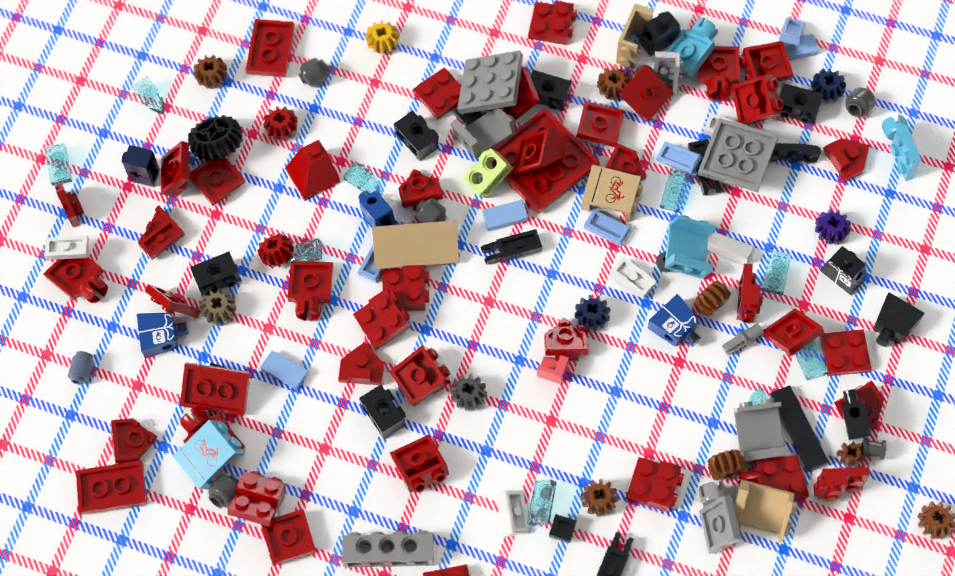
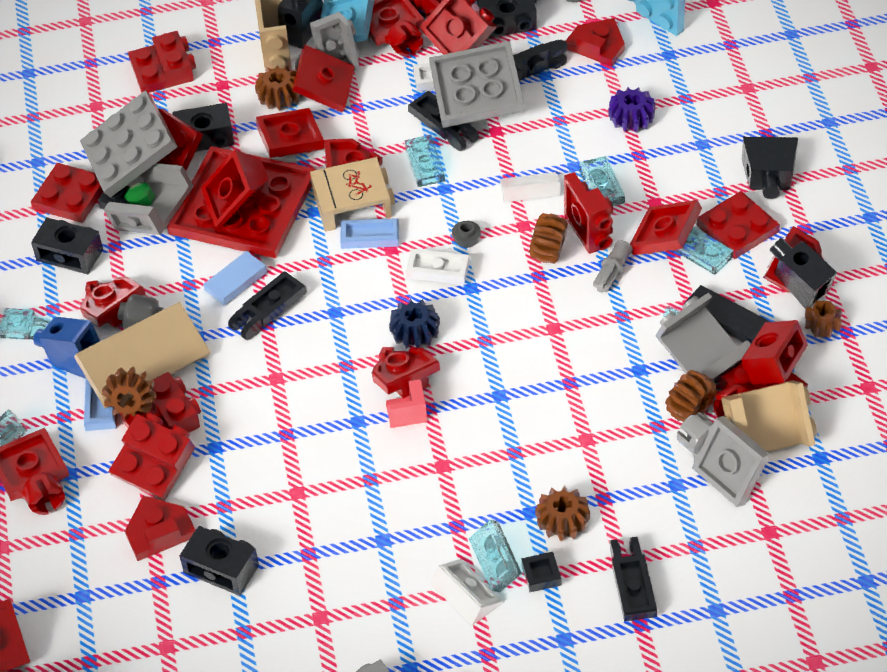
camera: 30 degrees left, 15 degrees down
light blue tile [260,350,308,390] -> none
red plate [389,345,451,406] -> none
red plate [390,434,450,493] -> none
dark grey gear [450,373,487,412] -> none
yellowish green brick [463,148,514,198] -> none
red plate [625,457,685,513] -> none
blue torso [647,294,701,347] -> none
light blue tile [656,141,702,175] -> none
medium azure panel [664,215,716,279] -> none
red plate [813,467,870,502] -> none
black torso [820,246,866,295] -> none
dark grey bush [861,437,887,460] -> none
none -> dark orange gear [102,366,157,421]
none -> green tile [125,183,155,206]
none -> red brick [741,320,808,385]

